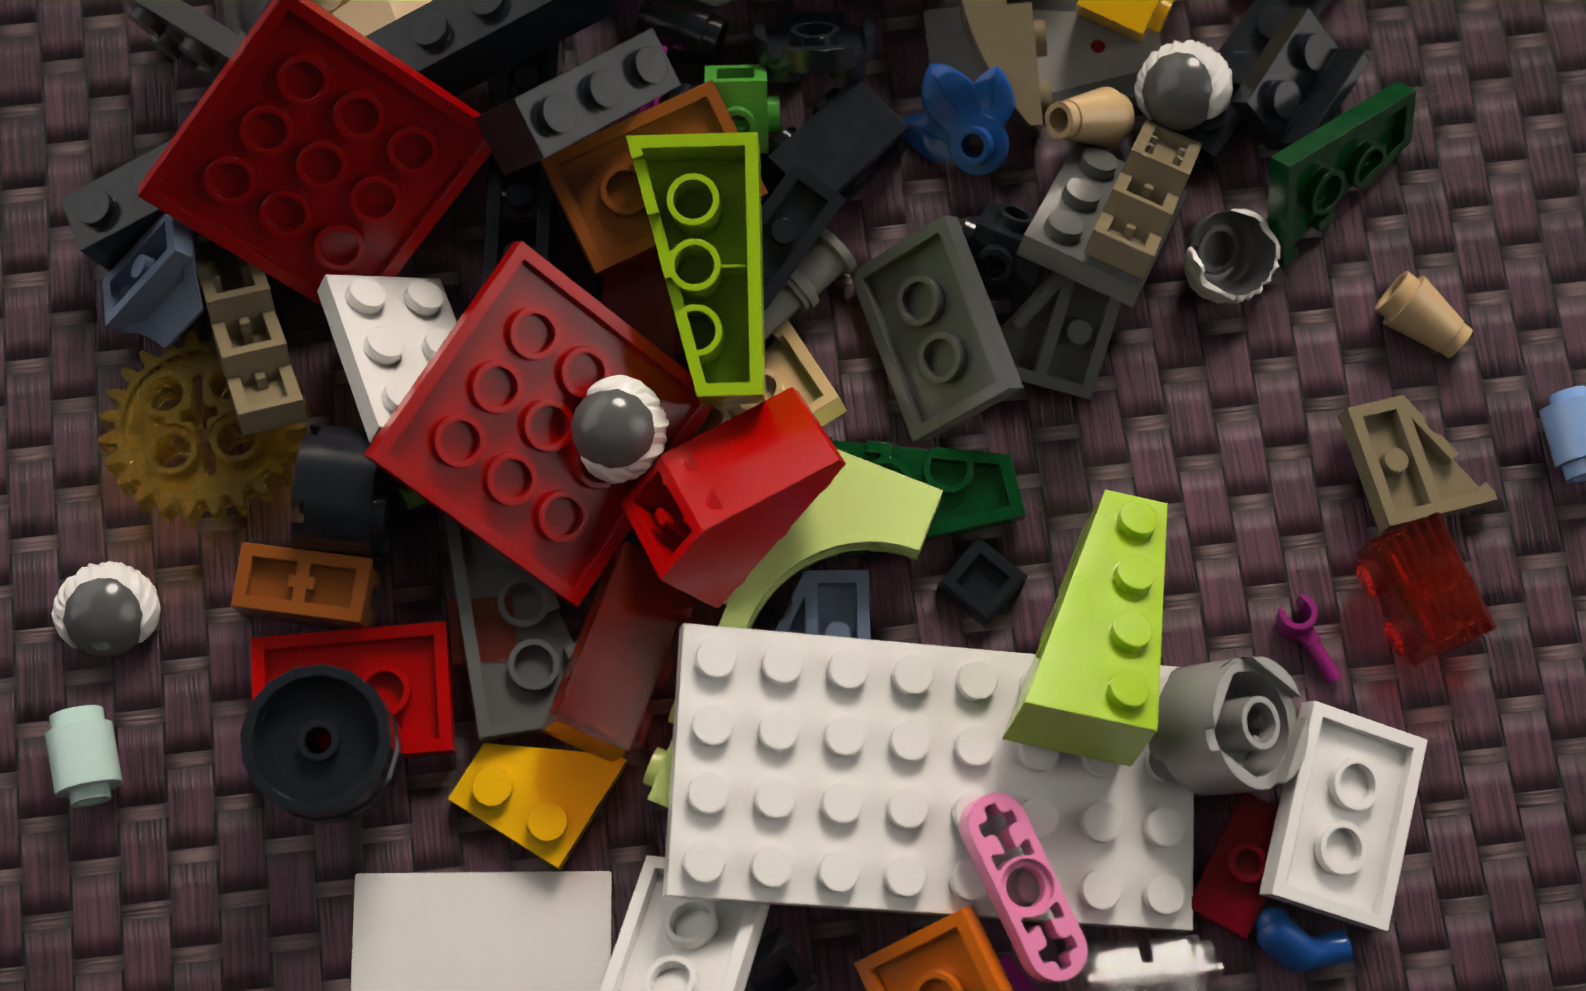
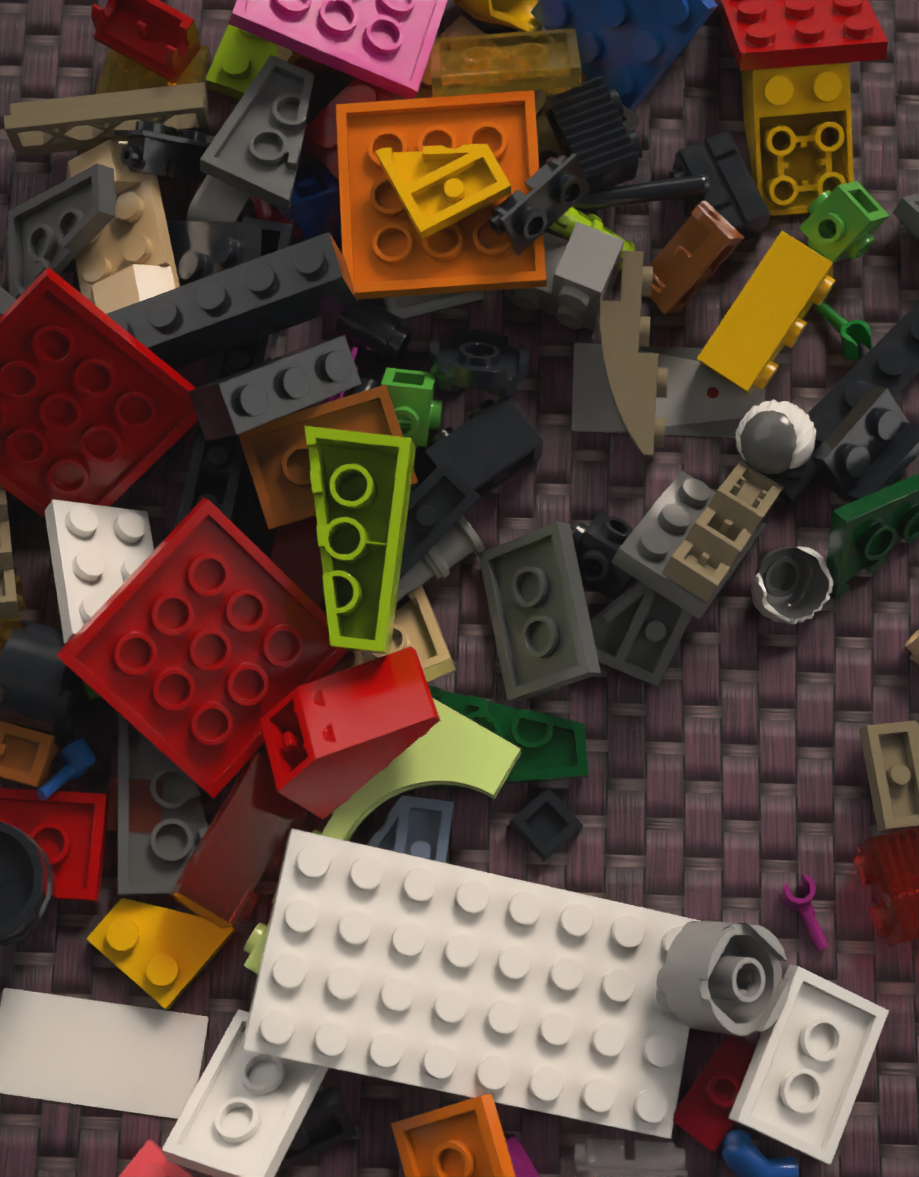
camera: 10 degrees right, 0 degrees up
dark grey hair [571,375,669,484] -> none
blue plate [904,63,1015,176] -> none
bright pink beam [959,793,1087,982] -> none
lime wedge [1002,489,1168,767] -> none
tan cone [1045,87,1134,148] -> none
none -> blue hand [36,738,96,801]

